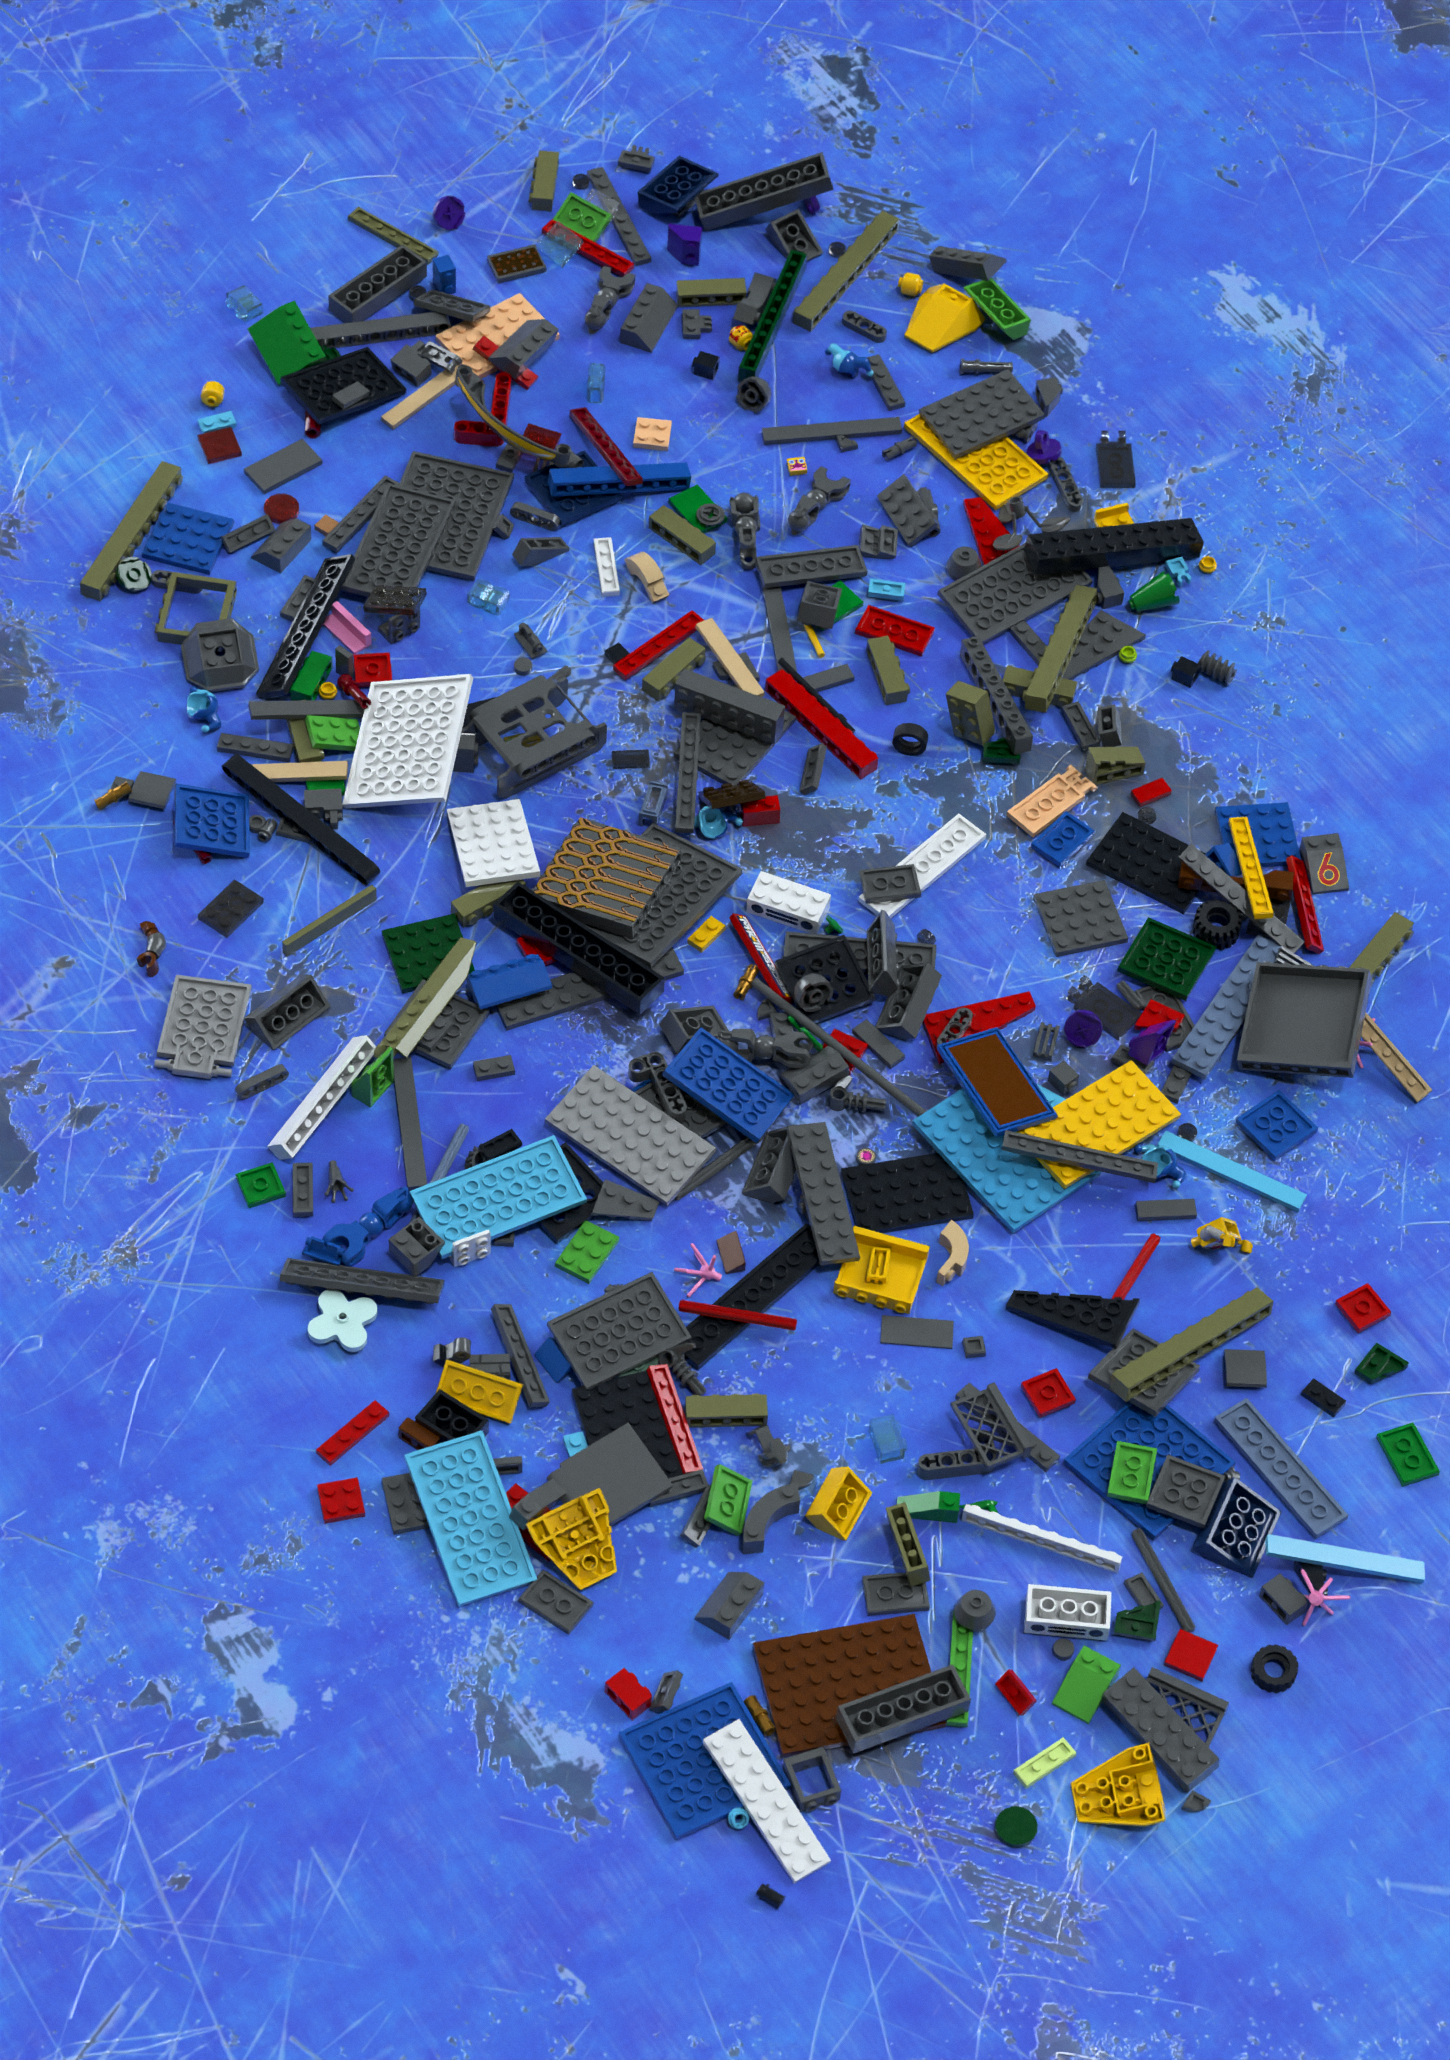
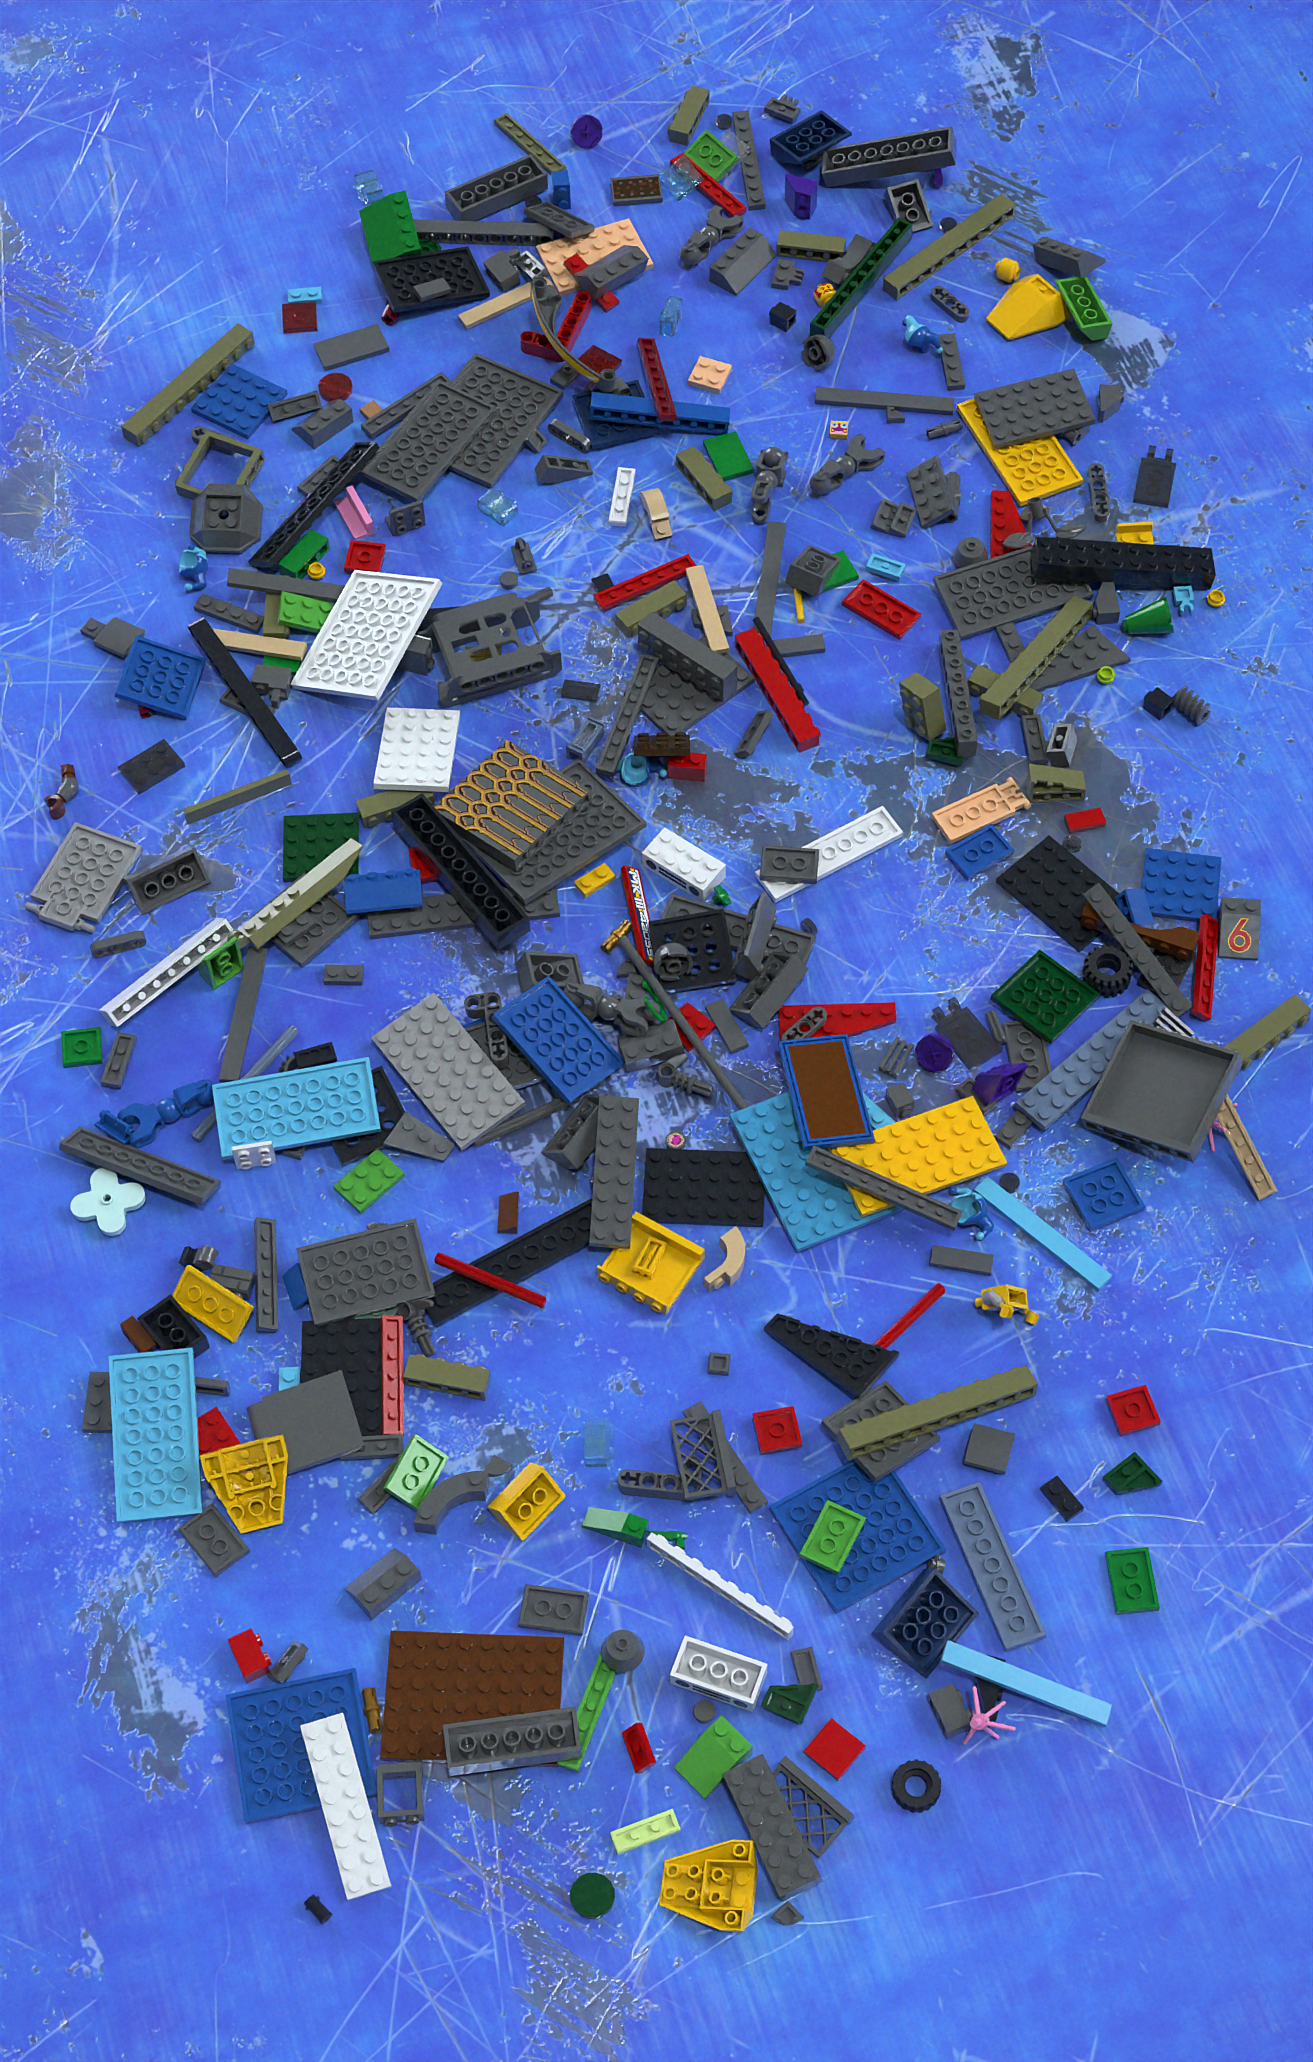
camera: 20 degrees right, 5 degrees up
pearl gold pin [94,781,132,810] -> none
tile [116,557,152,592] -> none
yellow head [201,381,225,407] -> none
dark grey tile [249,815,266,833] -> none
dark grey pin [258,818,278,842] -> none
red plate [316,1400,389,1466] -> none
red plate [317,1477,365,1524] -> none
dark grey piece [324,1160,354,1203] -> none
dark grey tile [335,645,354,678] -> none
dark red pin [337,674,371,709] -> none
clear smoke plate [363,585,427,616] -> none
dark grey slope [388,1217,445,1277] -> none
dark grey slope [509,1478,567,1531] -> none
bright pink plant [674,1243,722,1297] -> none
dark grey gear [697,504,725,527] -> none
medium azure plate [728,1807,749,1829] -> none
dark grey piece [746,1425,791,1467] -> none
dark grey plate [755,545,868,588] -> none
olive brick [866,636,910,705] -> none
dark grey piece [881,1315,954,1349] -> none
olive brick [886,1502,931,1586] -> none
black tyre [892,723,928,756] -> none
dark grey pin [960,359,1013,374] -> none
dark purple tile [1027,430,1062,464] -> none
dark grey plate [1033,880,1128,957] -> none
dark grey axle [1132,1528,1195,1633] -> none
red wing [1134,999,1185,1032] -> none
dark grey plate [1146,1455,1225,1529] -> none
yellow tile [1228,817,1273,919] -> none

